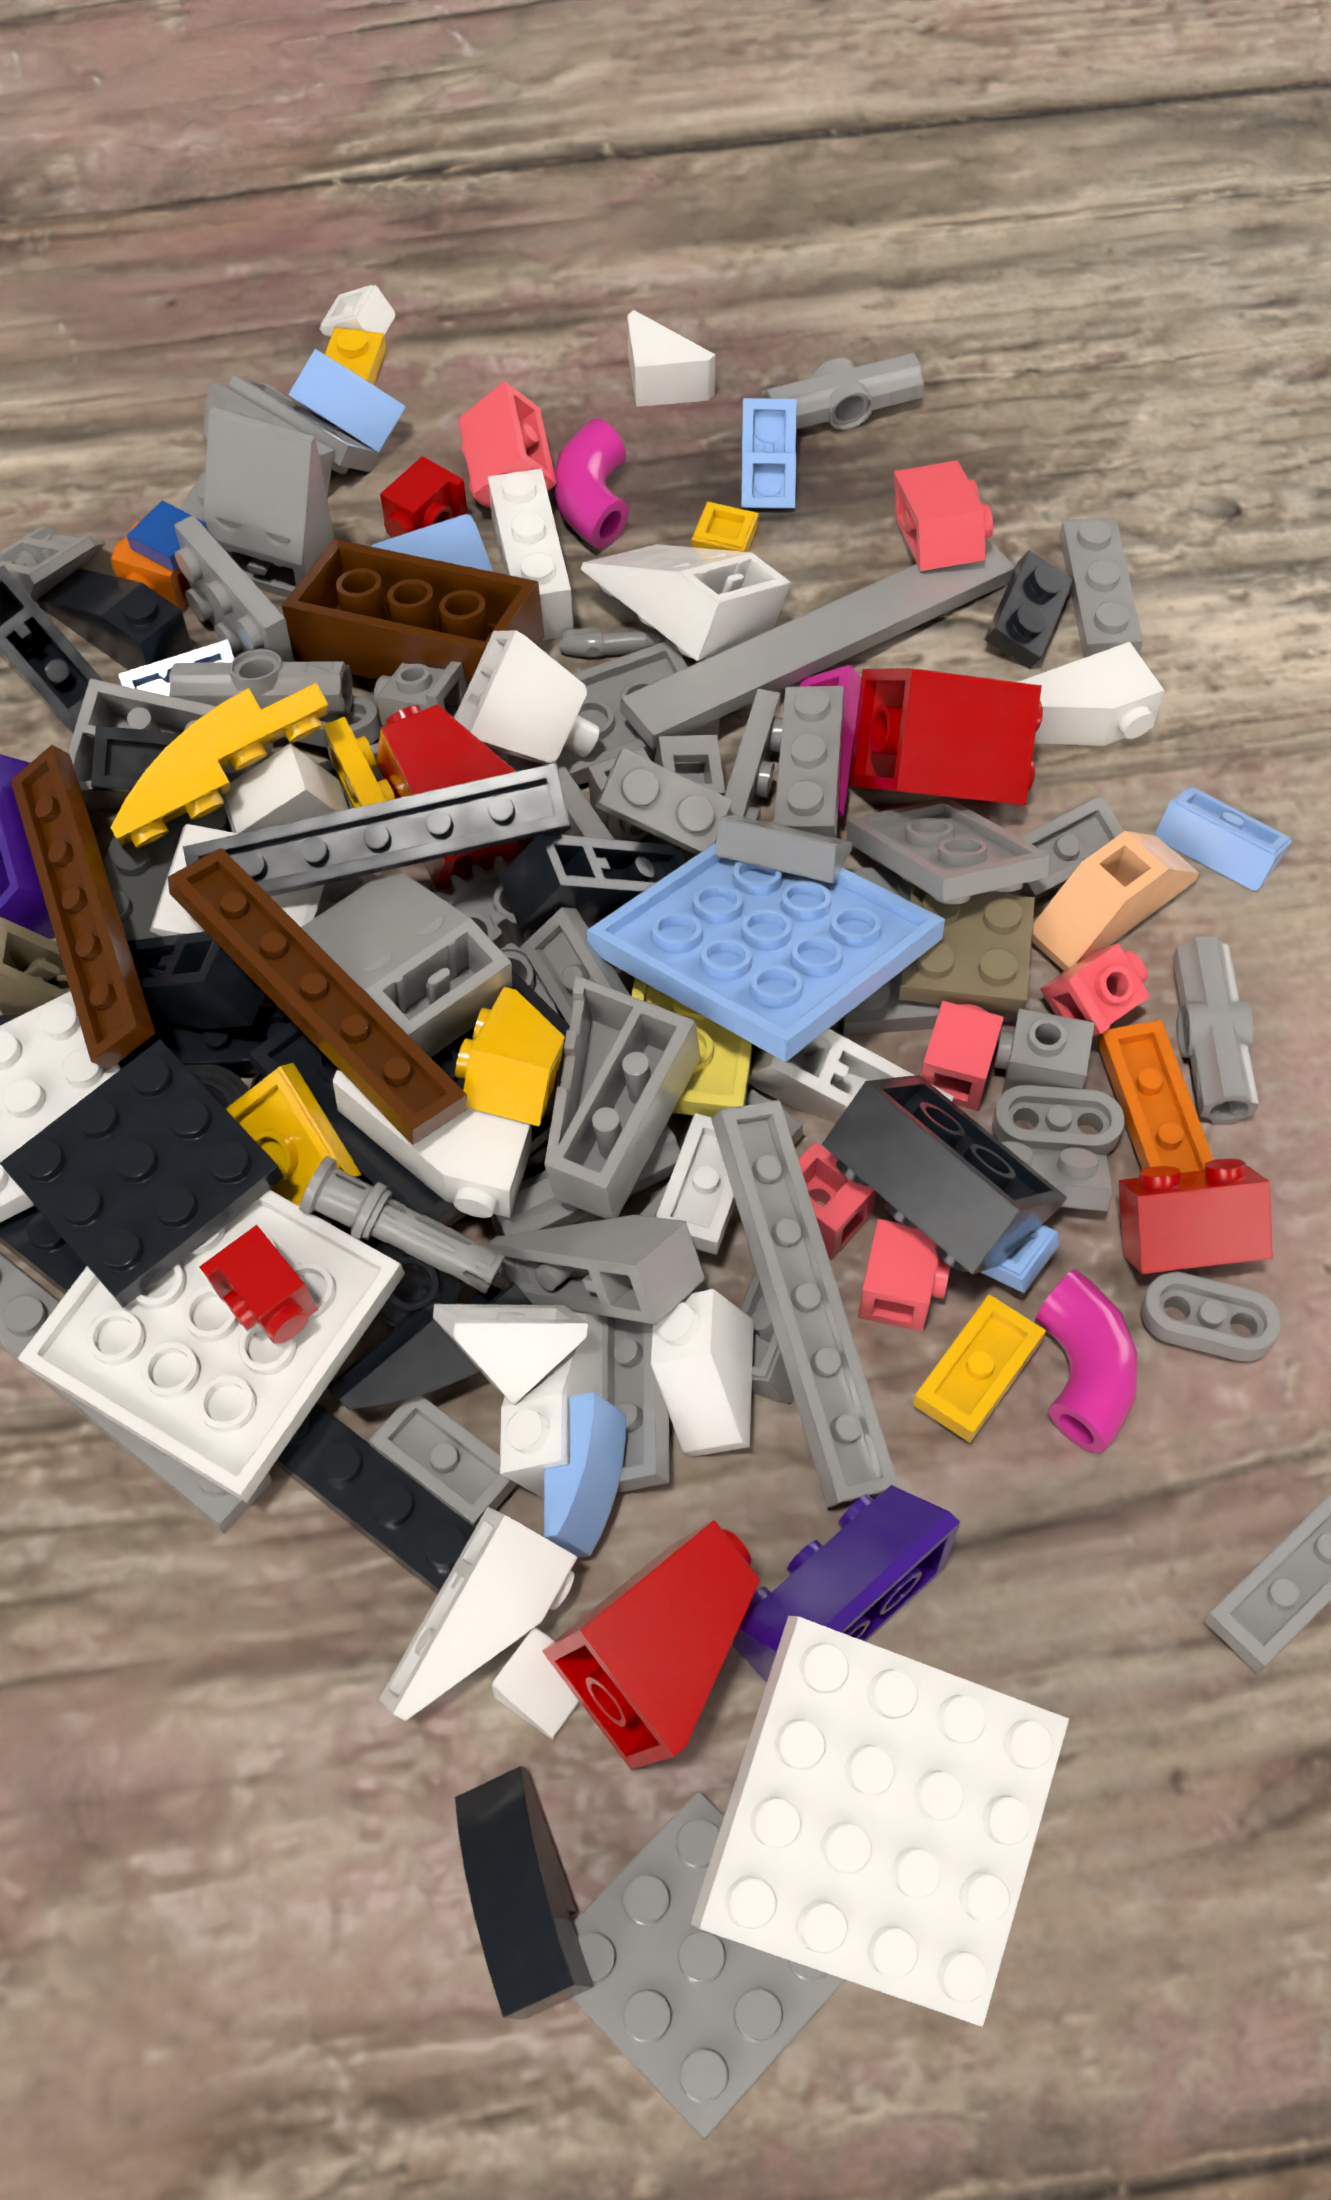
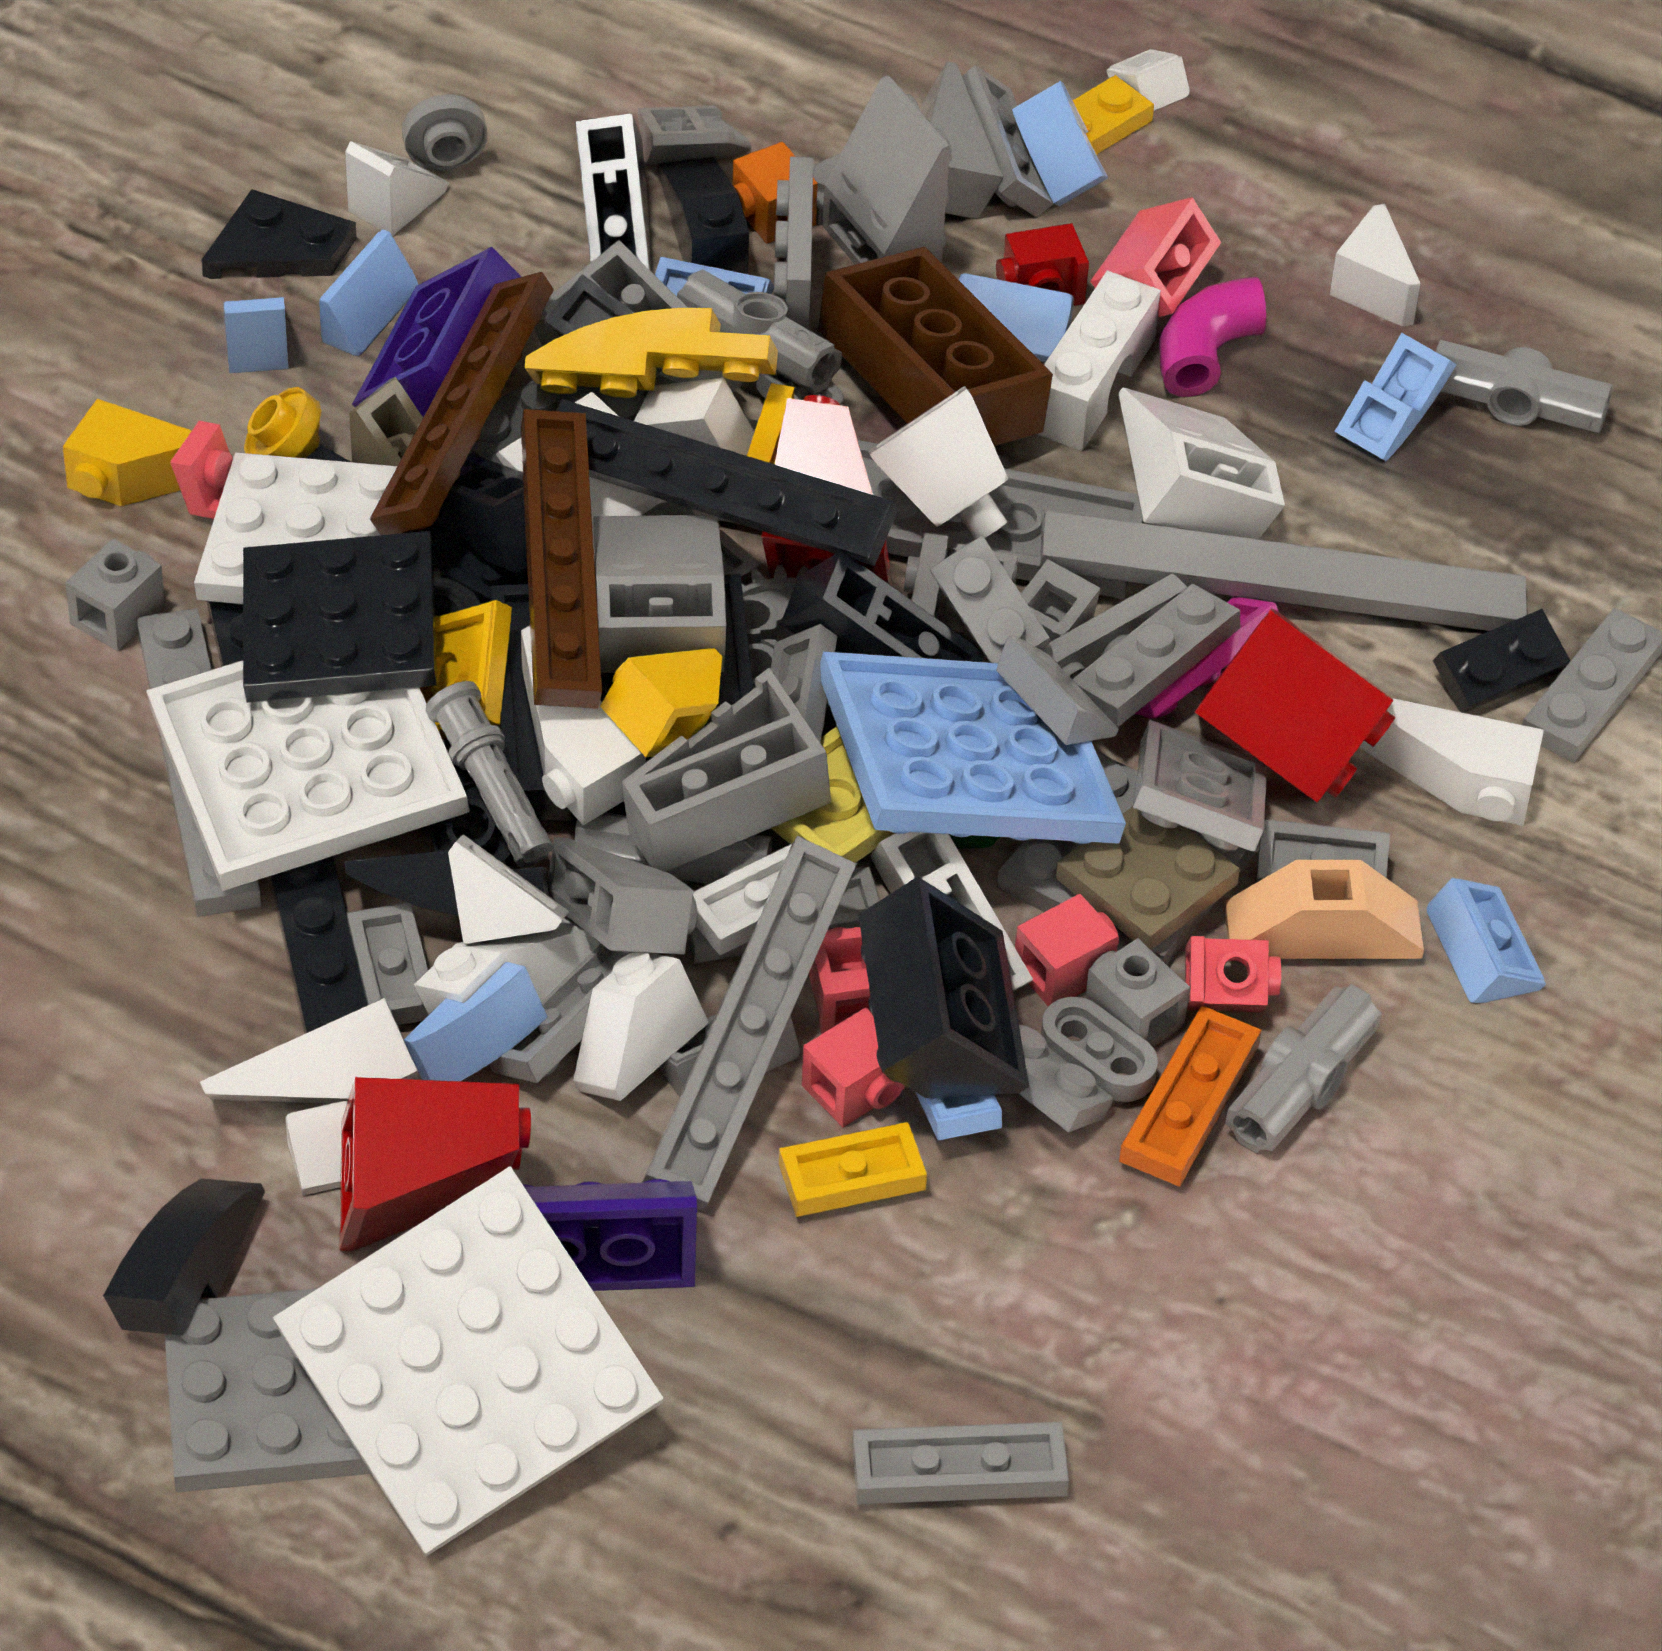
camera: 35 degrees right, 10 degrees down
blue tile [127,500,208,571] -> none
red brick [199,1225,318,1344] -> none
light grey brick [374,661,467,727] -> none
light grey piece [559,628,666,658] -> none
yellow tile [691,501,759,552] -> none
coral brick [894,460,993,571] -> none
dark pink cylinder [1035,1269,1138,1454] -> none
brick [1119,1159,1273,1274] -> none
light grey plate [1141,1272,1281,1361] -> none

